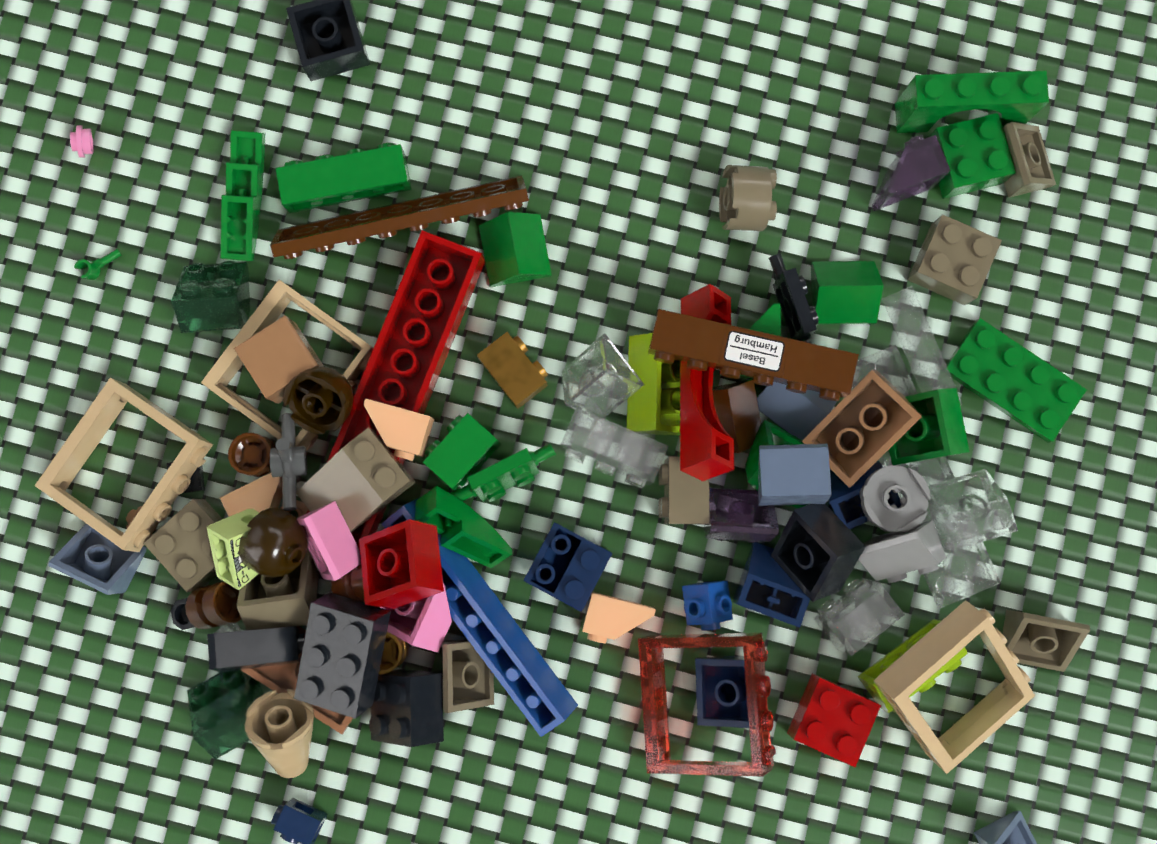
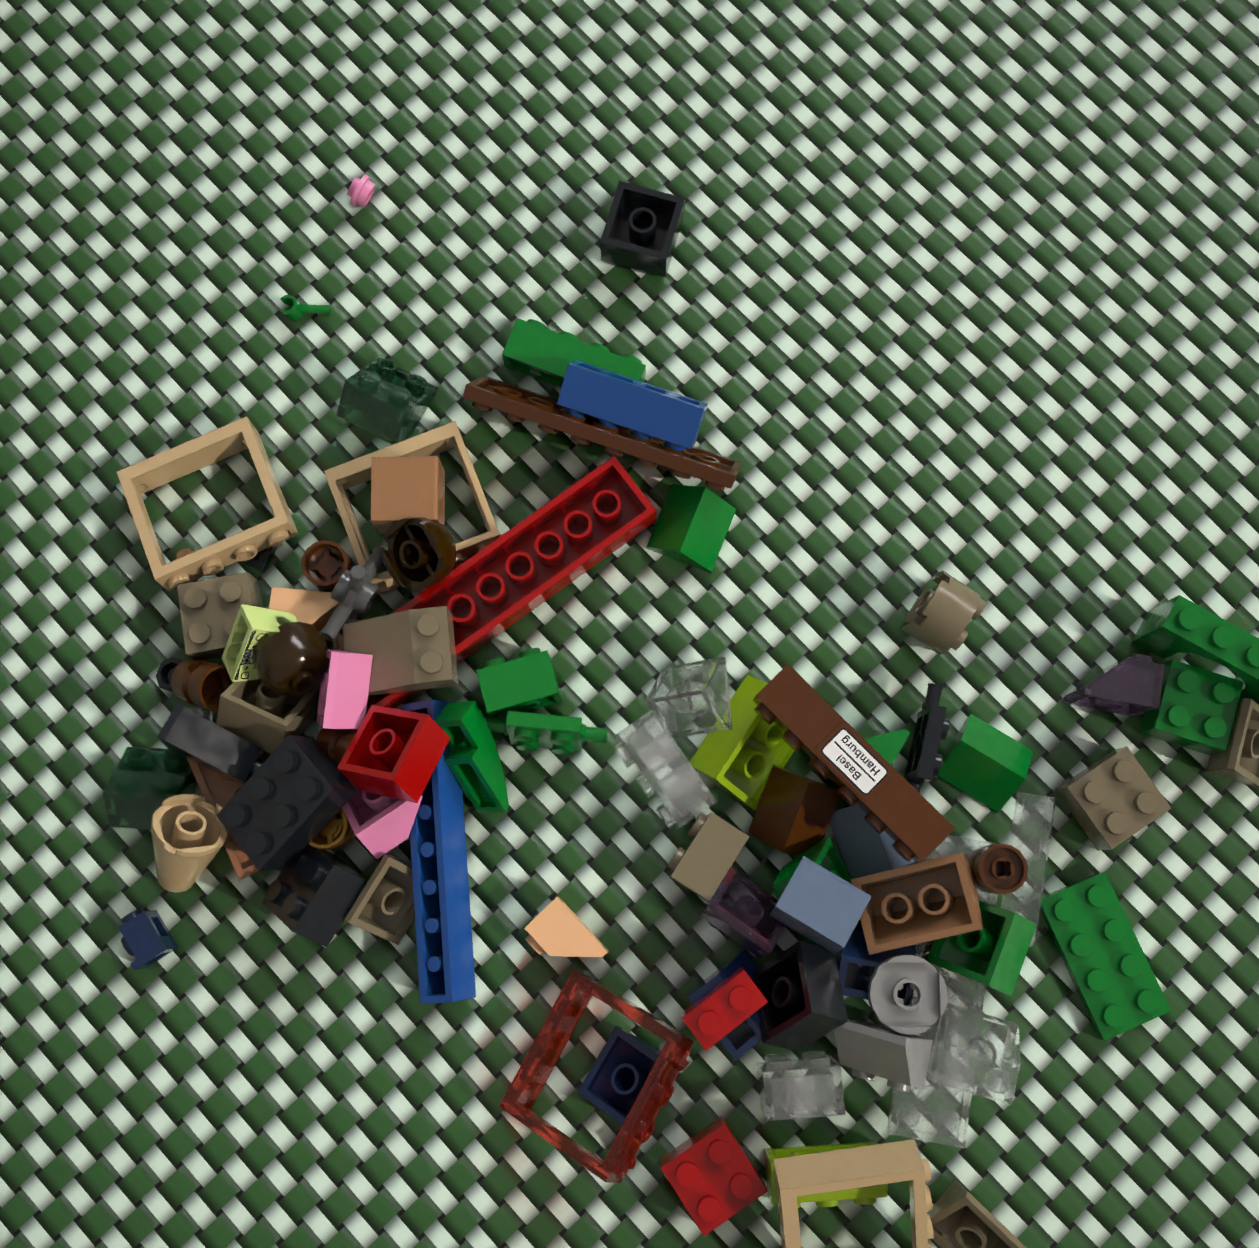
camera: 35 degrees right, 5 degrees down
sand blue slope [49,524,147,595] -> none
green slope [220,130,266,261] -> none
light nougat slope [364,398,434,461] -> none
pearl gold brick [477,332,548,409] -> none
dark blue slope [523,522,613,612] -> none
red arch [680,284,734,481] -> none
blue brick [682,580,733,631] -> none
none -> blue brick [557,360,708,451]
none -> red brick [681,967,768,1051]
none -> reddish brown wheel [969,844,1028,894]

